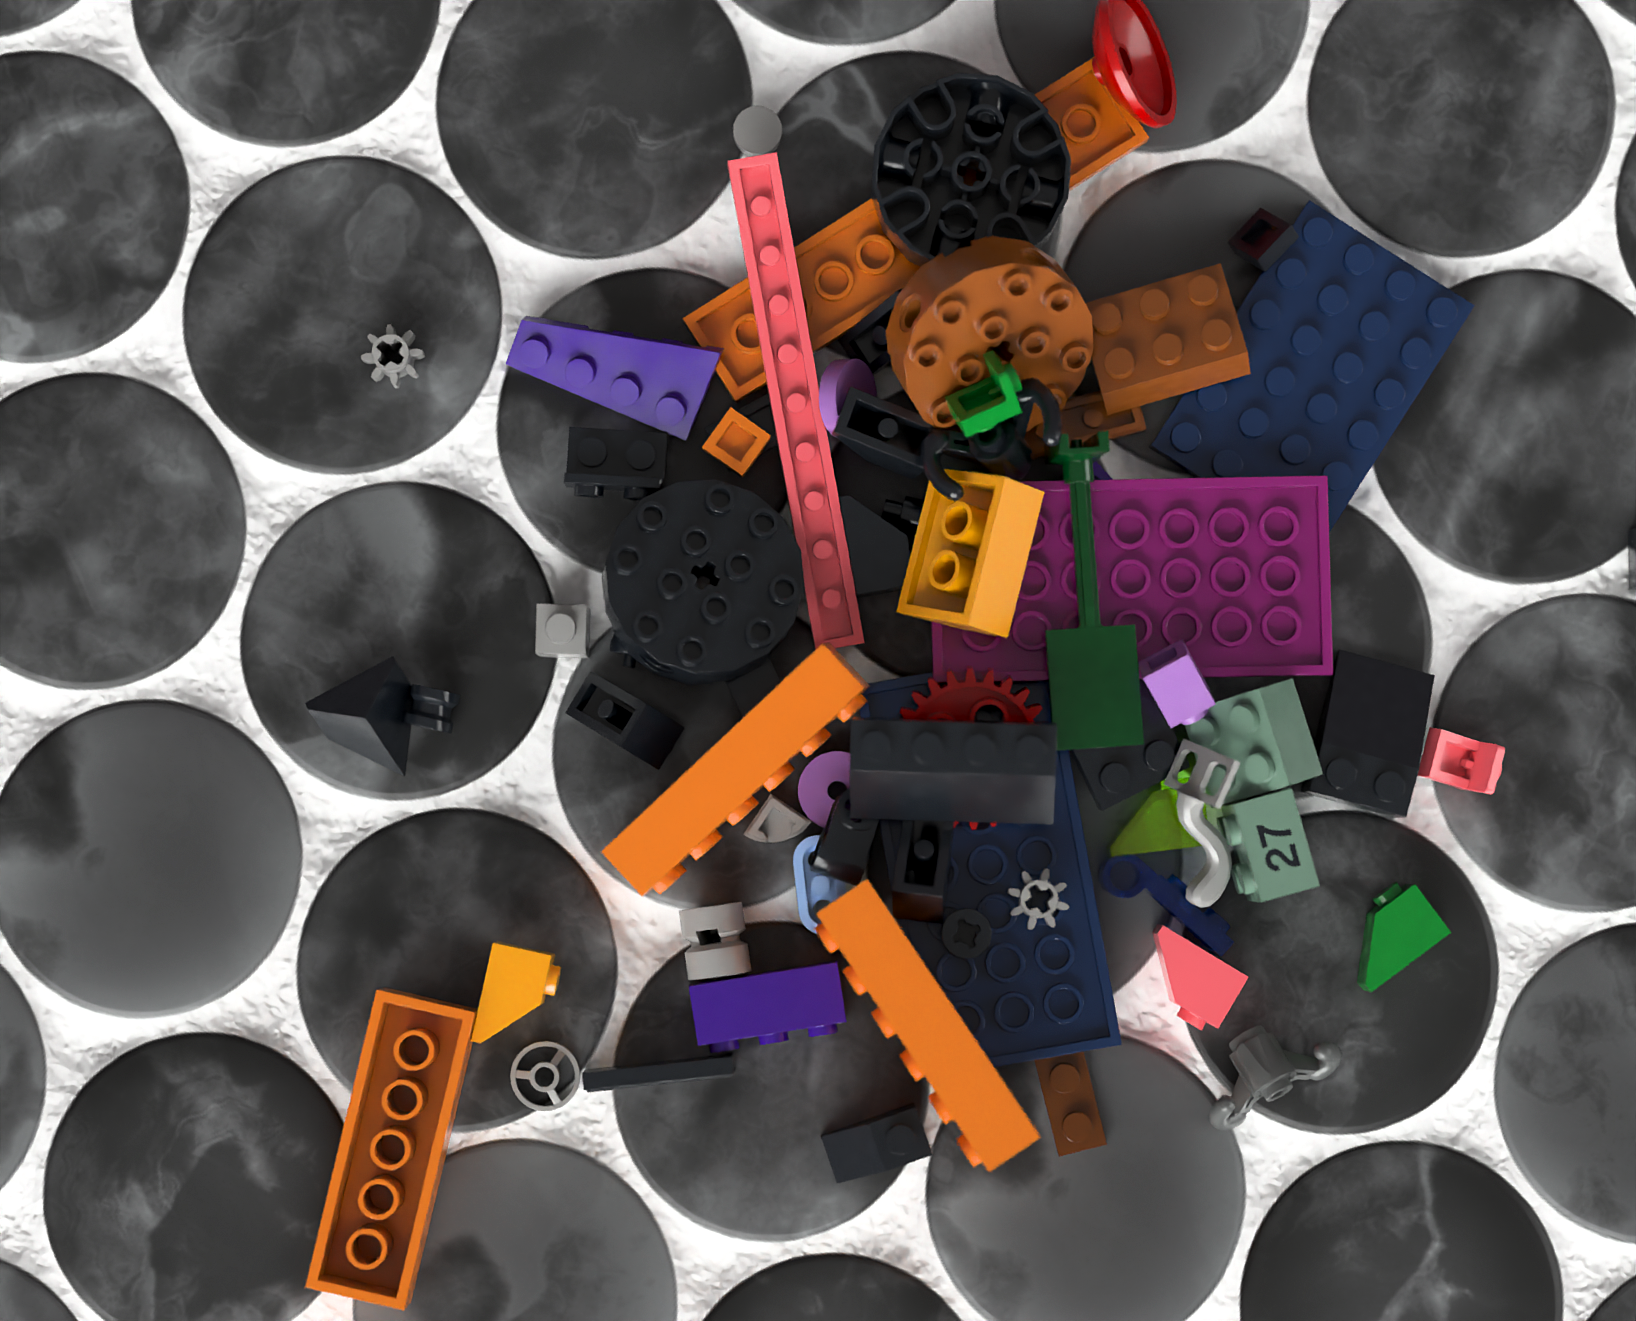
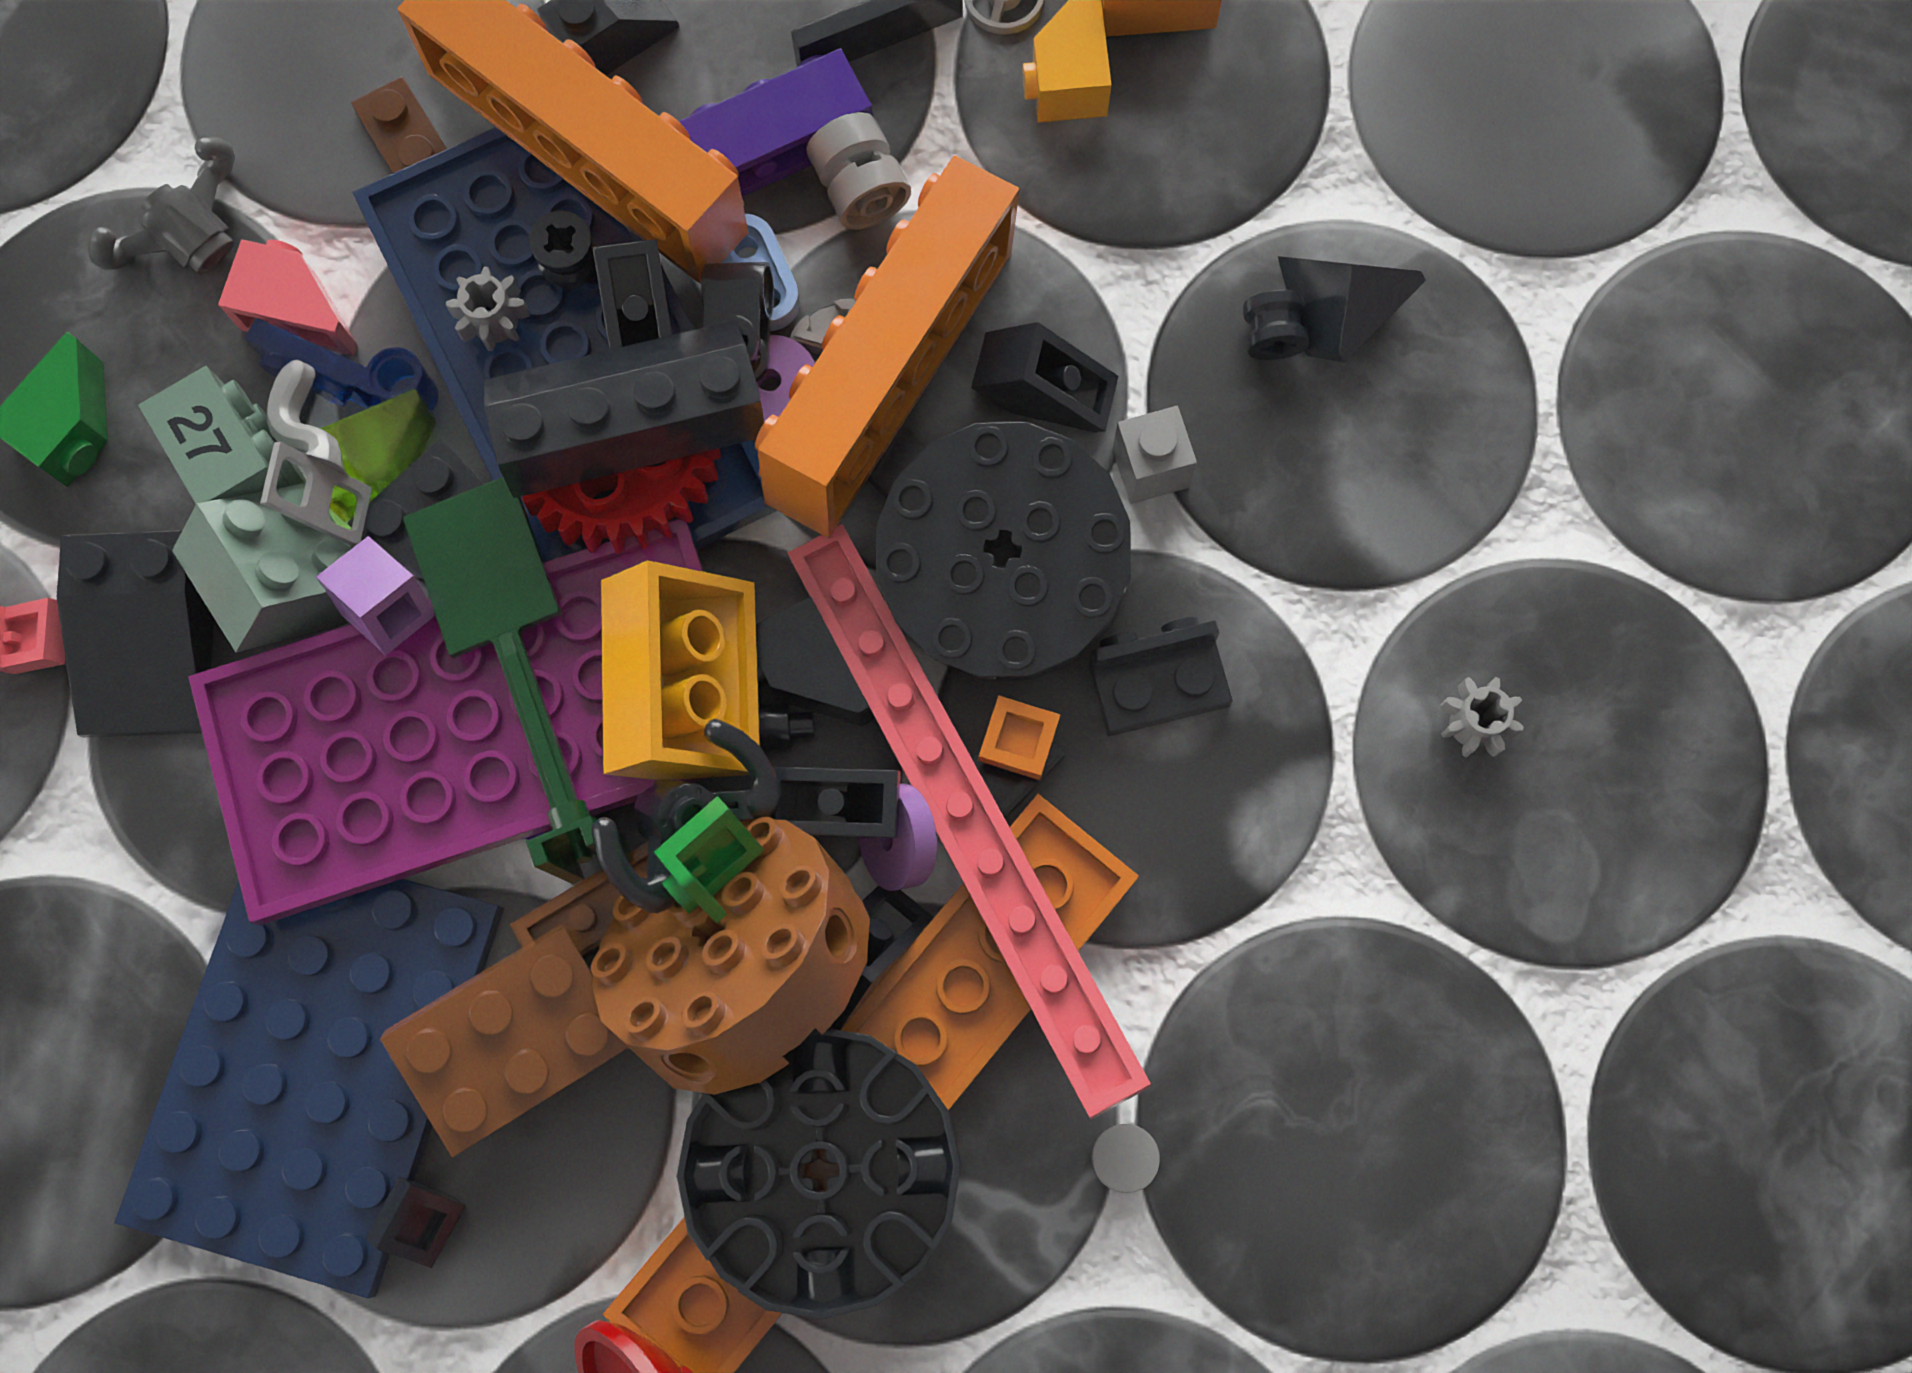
camera: 170 degrees right, 10 degrees down
dark purple wing [506,316,724,441] -> none

